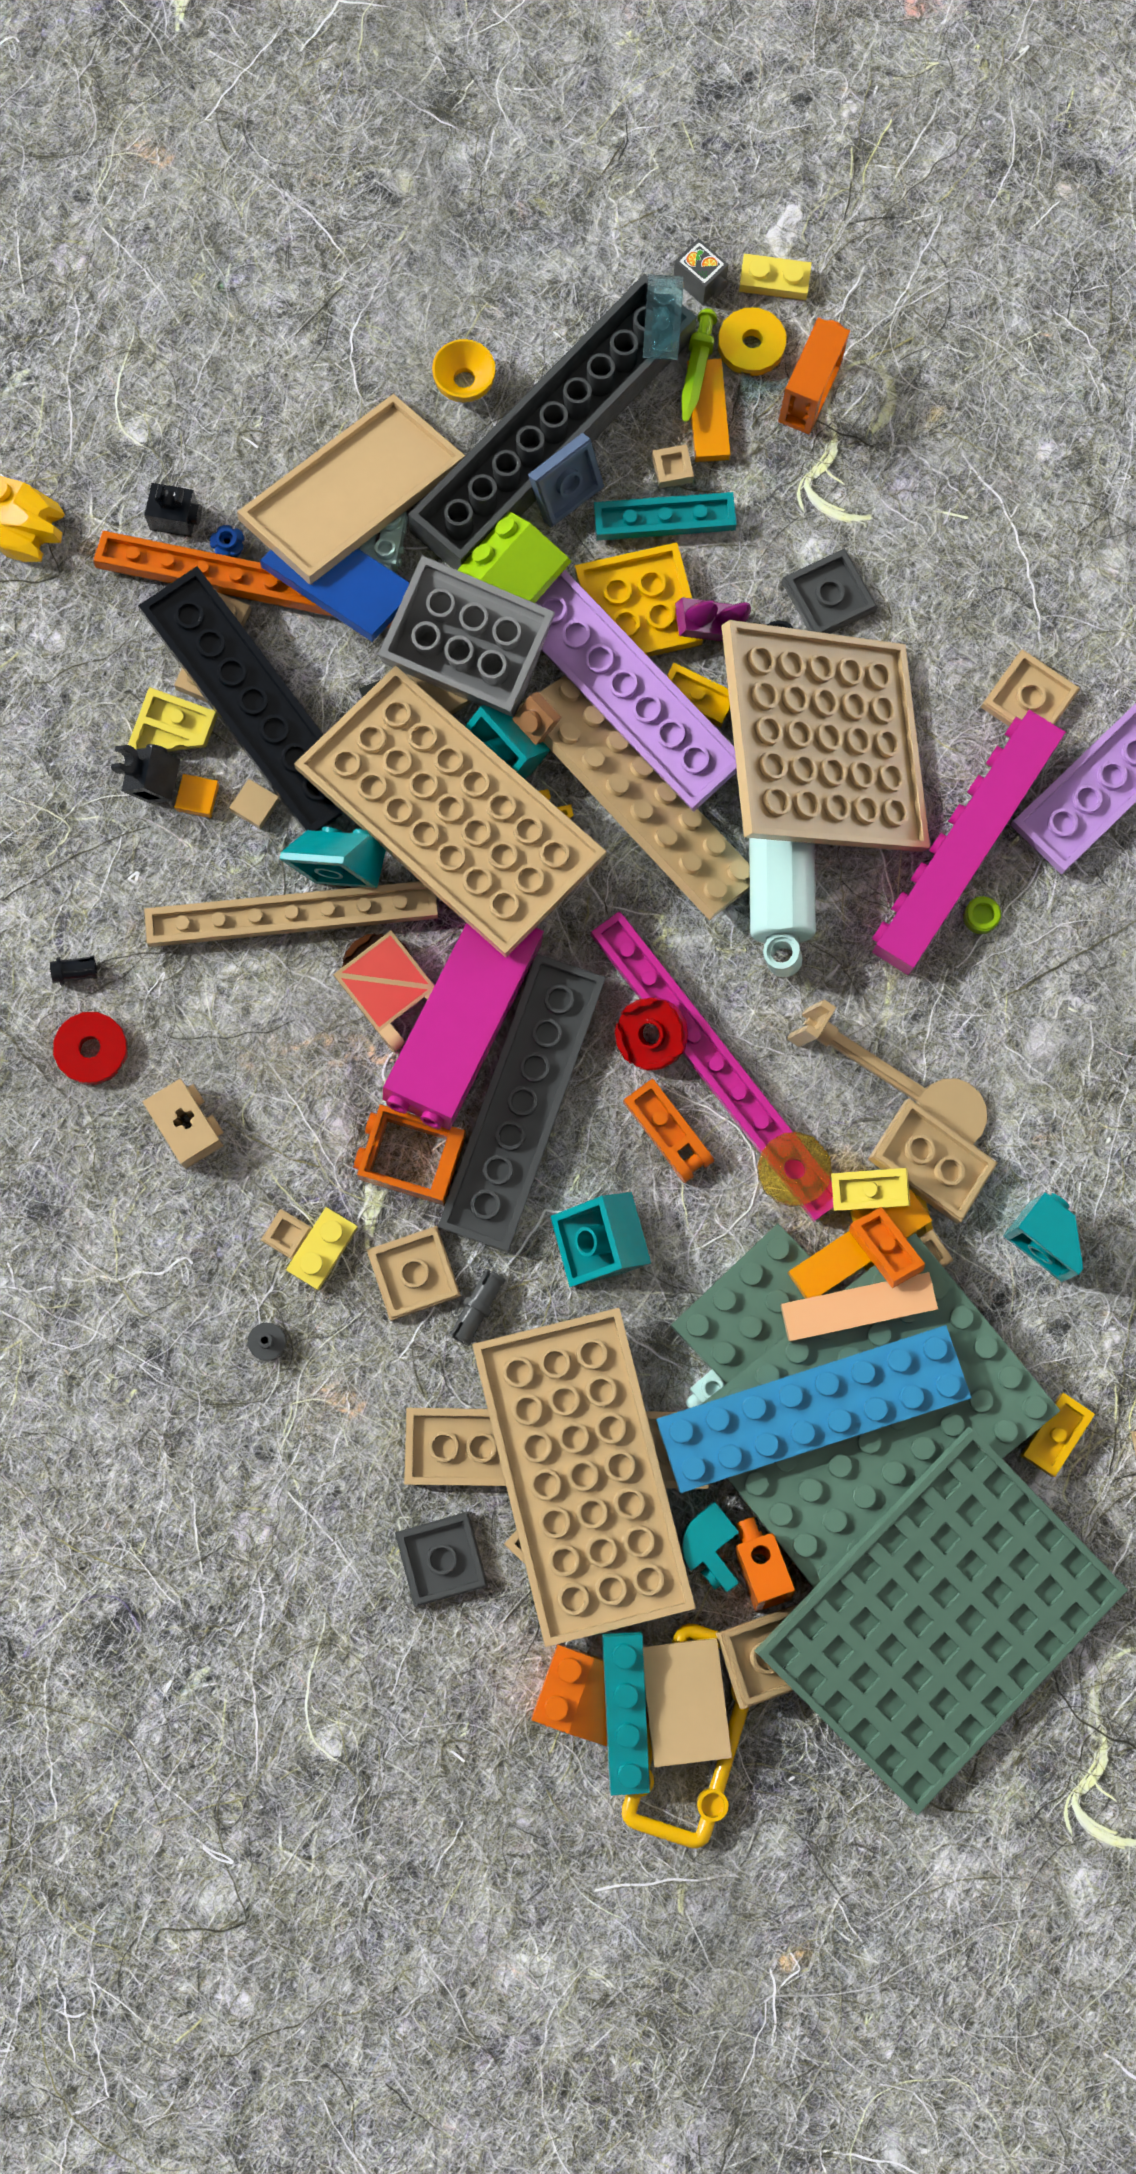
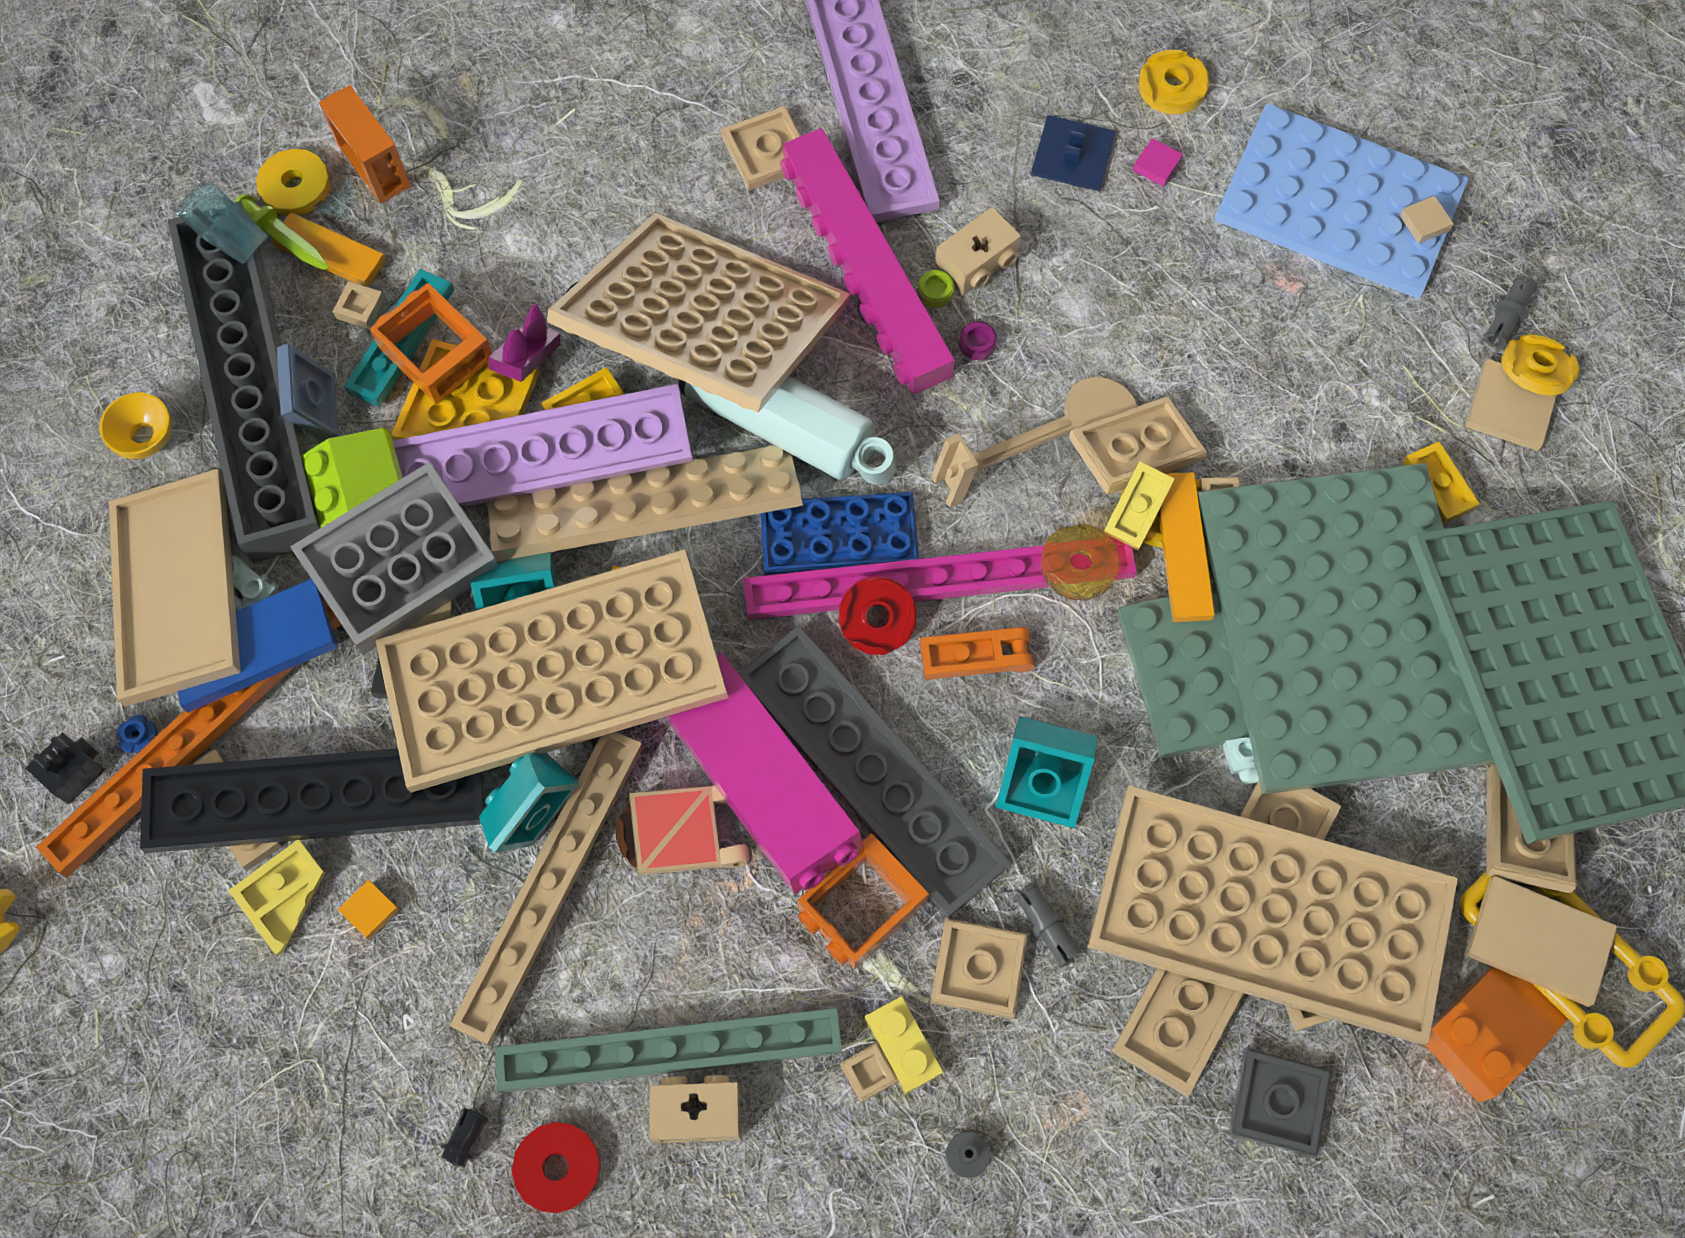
camera: 55 degrees left, 10 degrees down
black brick [111,744,180,803] -> none
tan tile [229,779,280,830] -> none
medium nougat plate [512,692,562,745] -> none
teal plate [602,1632,650,1796] -> none
dark azure plate [656,1325,972,1493] -> none
dark grey brick [673,238,729,305] -> none
teal brick [680,1502,739,1592] -> none
orange torso [735,1517,795,1612] -> none
light yellow plate [739,254,812,301] -> none
light nougat tile [780,1272,938,1342] -> none
dark grey tile [782,548,878,634] -> none
orange plate [849,1207,925,1288] -> none
teal slope [1003,1192,1083,1282] -> none
none -> orange window [370,283,492,404]
none -> sand green plate [495,1008,842,1093]
none -> blue tile [761,492,919,576]
none -> tan brick [935,207,1021,295]
none -> magenta tile [959,321,997,360]

